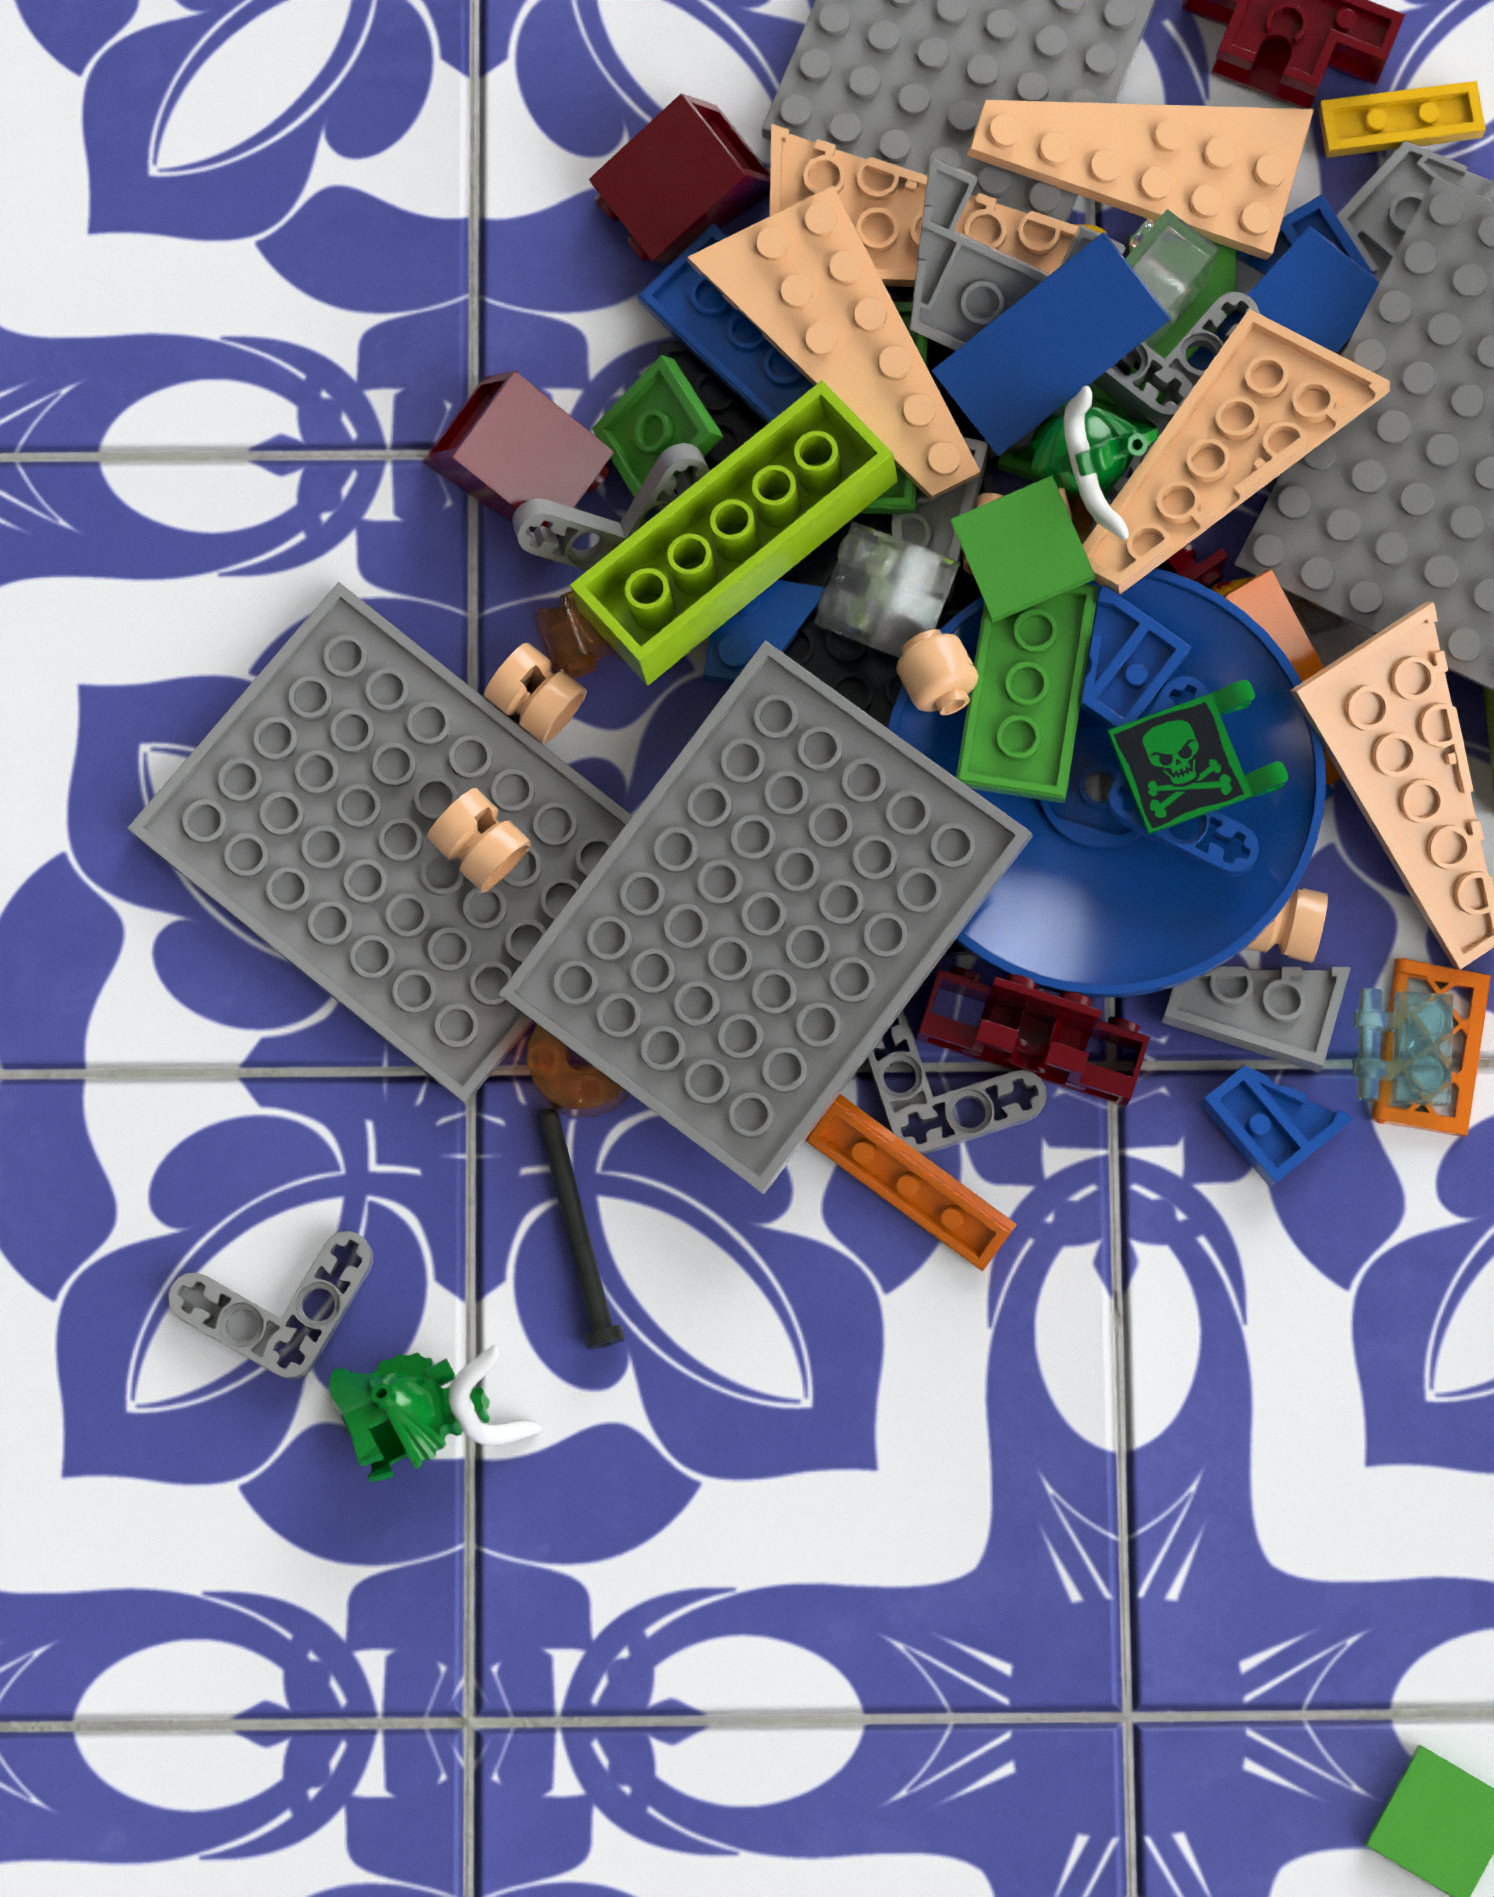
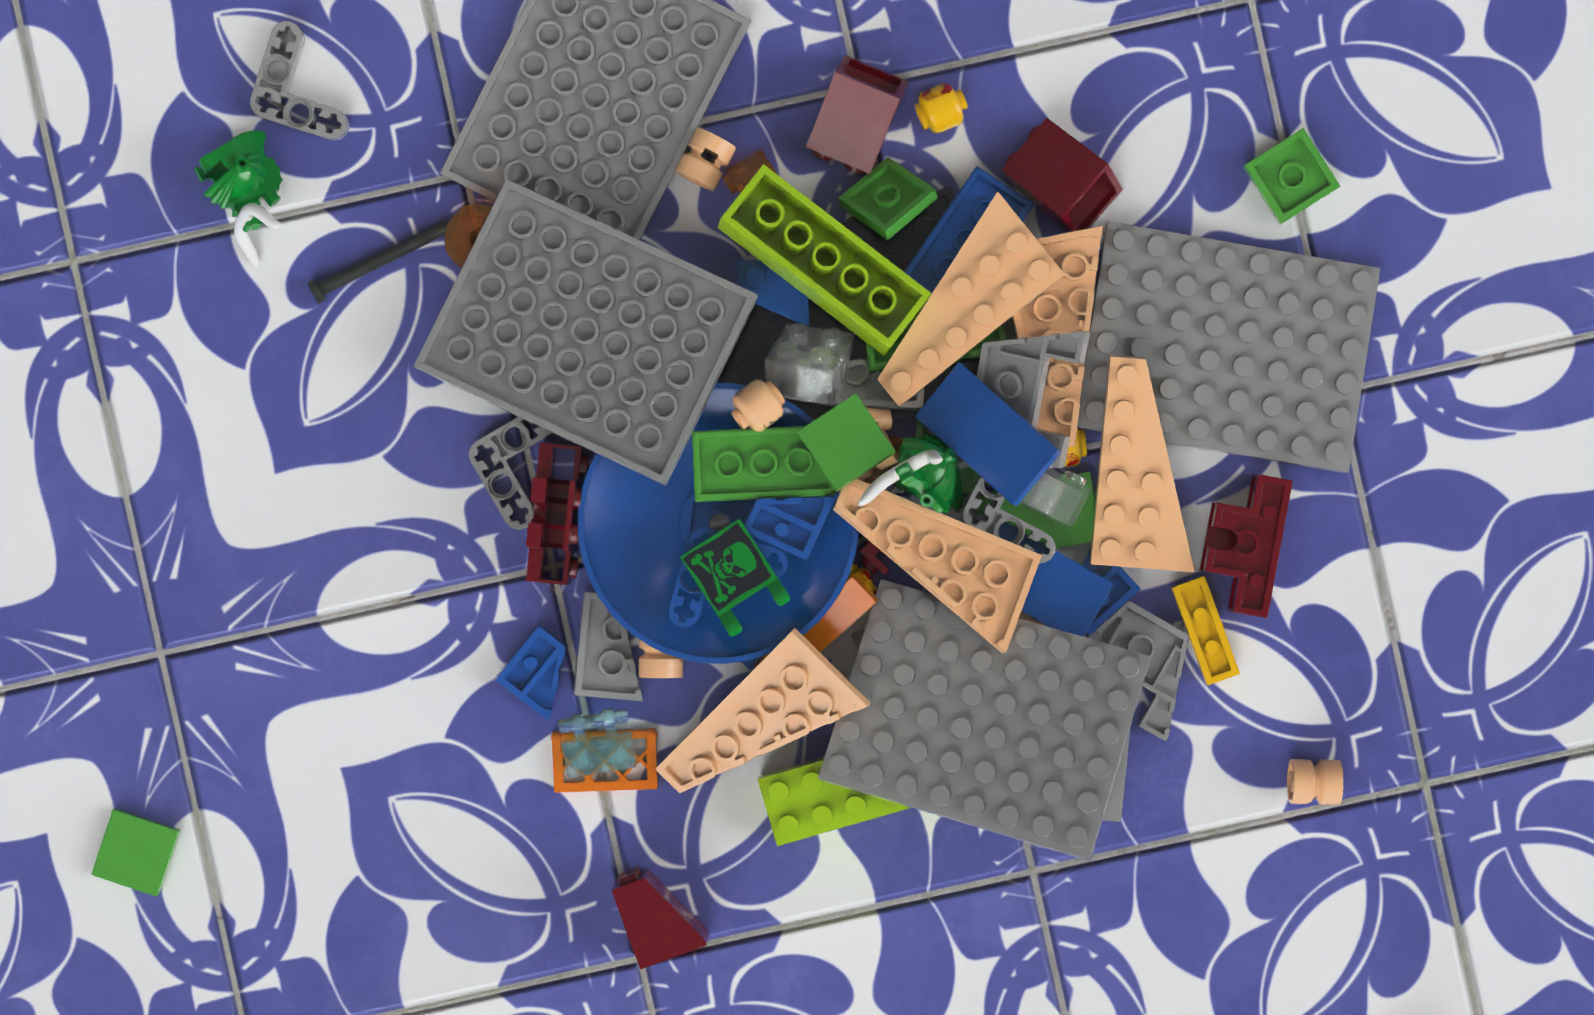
camera: 80 degrees right, 10 degrees up
light nougat wheel [426,788,531,893] -> none
light grey beam [512,443,709,571] -> none
orange tile [805,1094,1017,1272] -> none
none -> yellow head [914,83,968,134]

